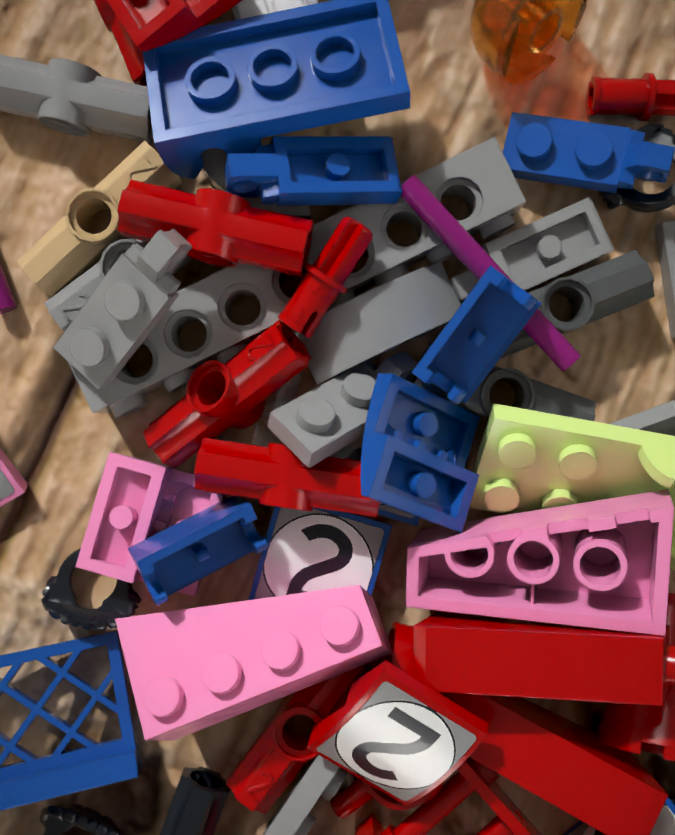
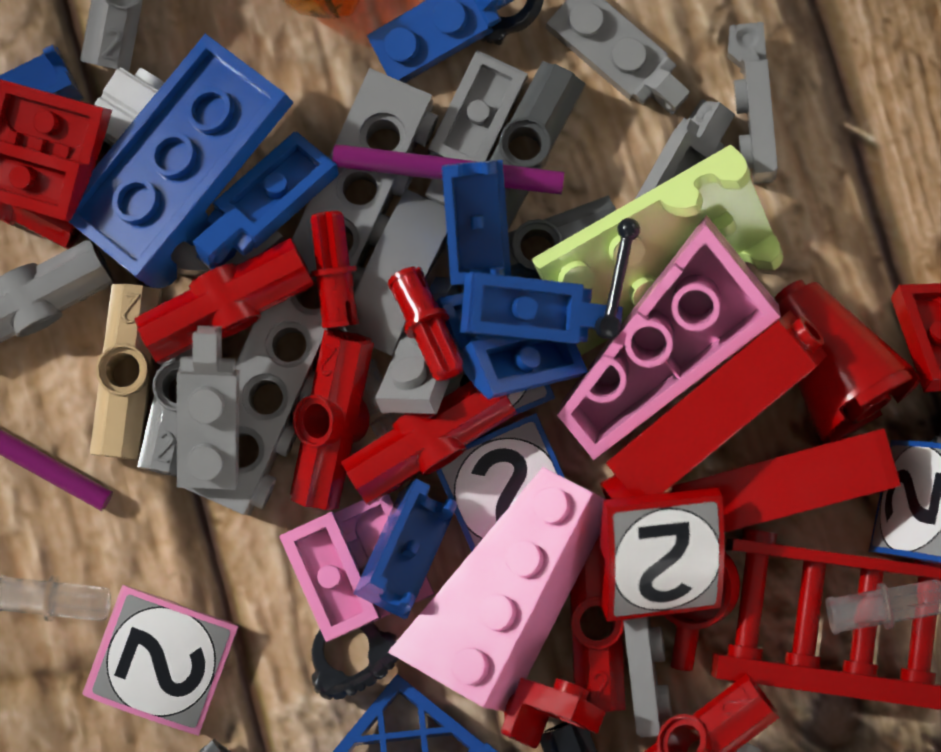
camera: 40 degrees left, 5 degrees down
none -> red axle [387,266,463,381]
none -> blue hinge [460,272,623,344]
none -> red bracket [501,677,606,749]
none -> black hinge [595,218,640,339]

